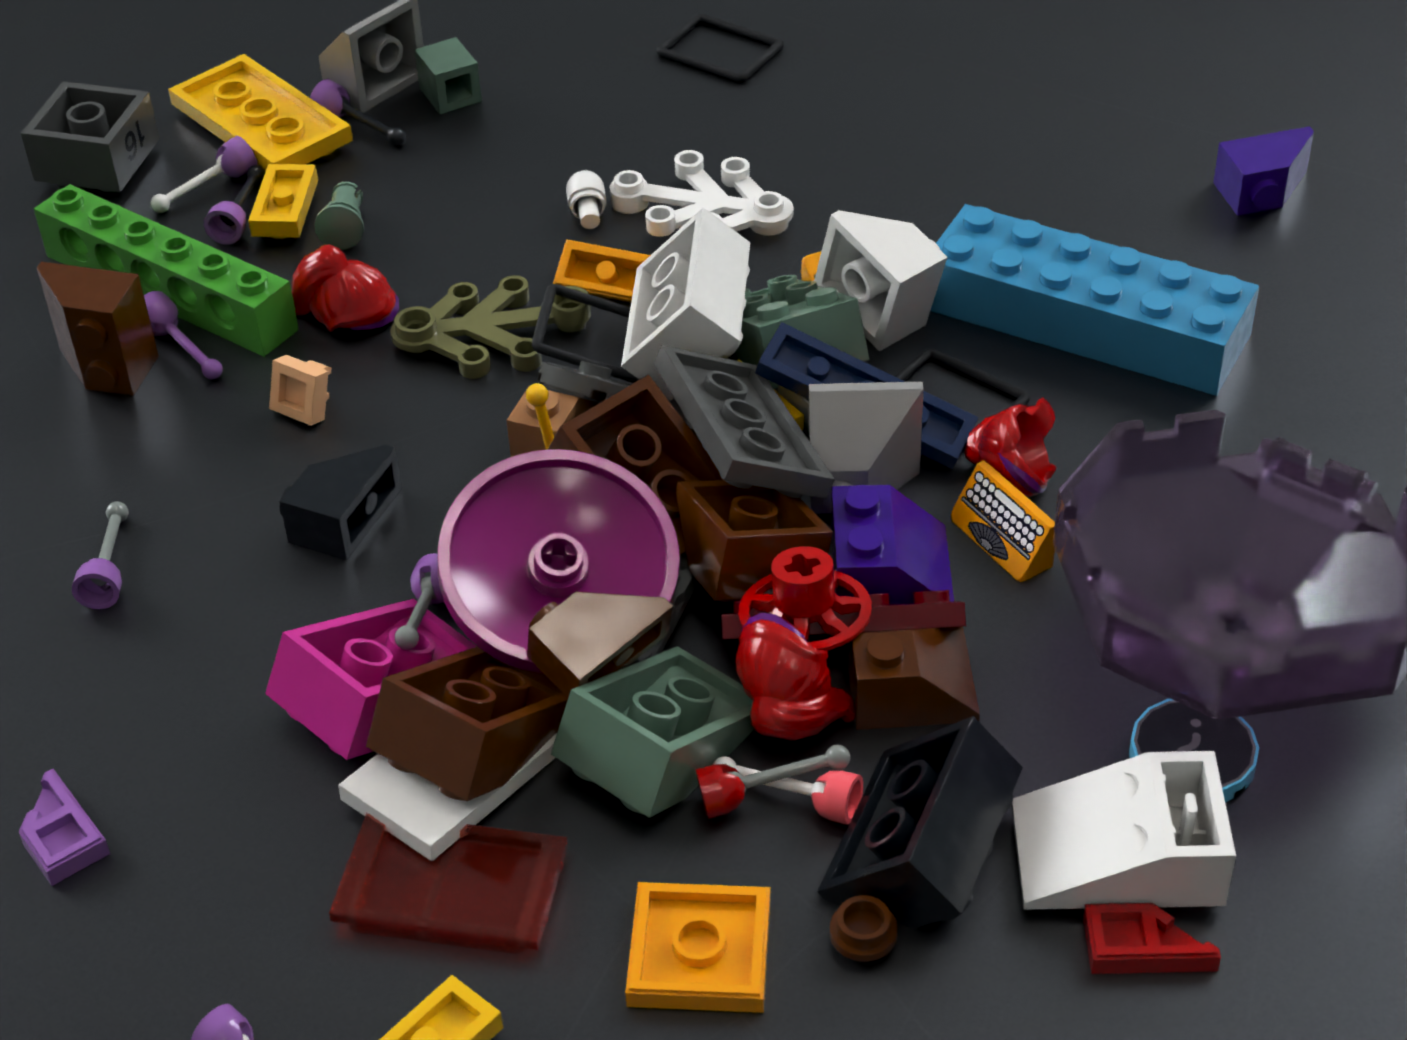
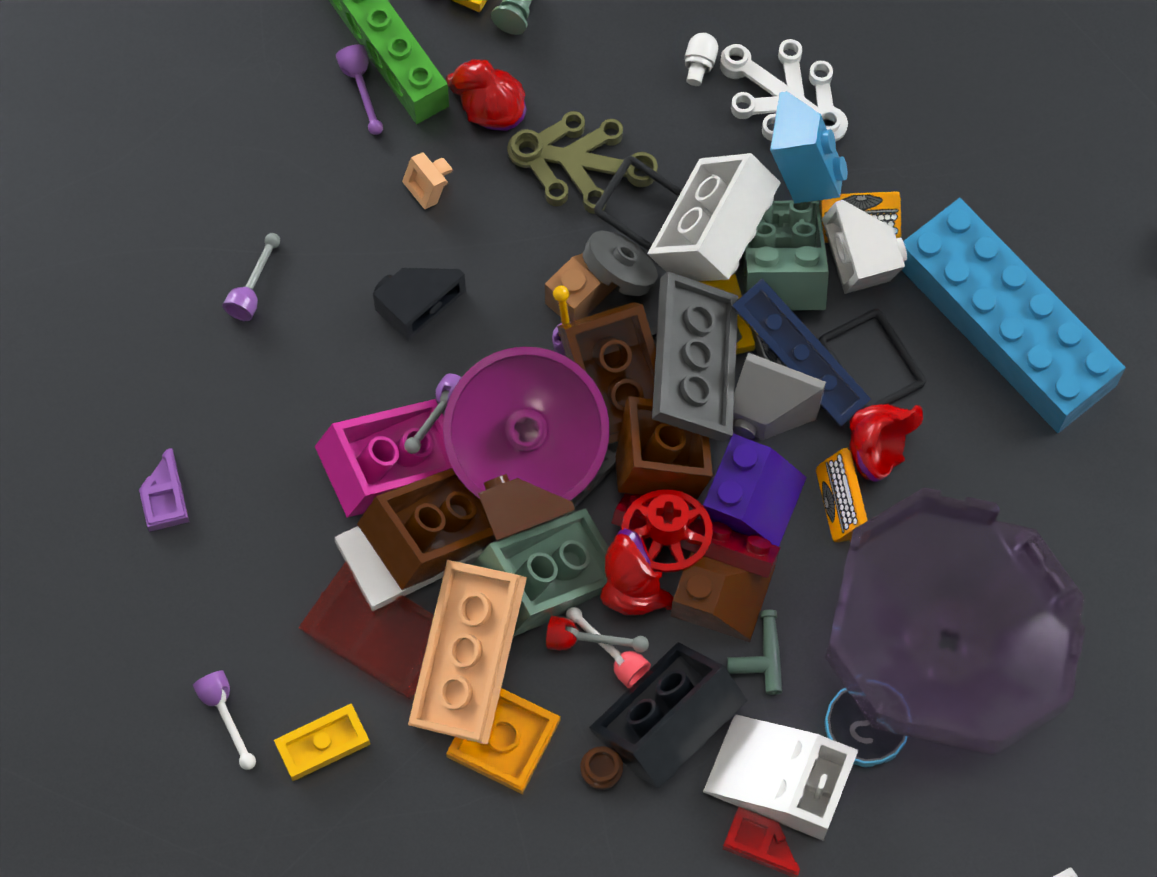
camera: 20 degrees right, 25 degrees up
reddish brown slope [37,261,159,396] -> none
light orange slope [553,239,650,303] -> none
none -> light nougat tile [408,560,527,744]
none -> sand green piece [727,609,783,695]
none -> dark azure slope [770,91,848,204]

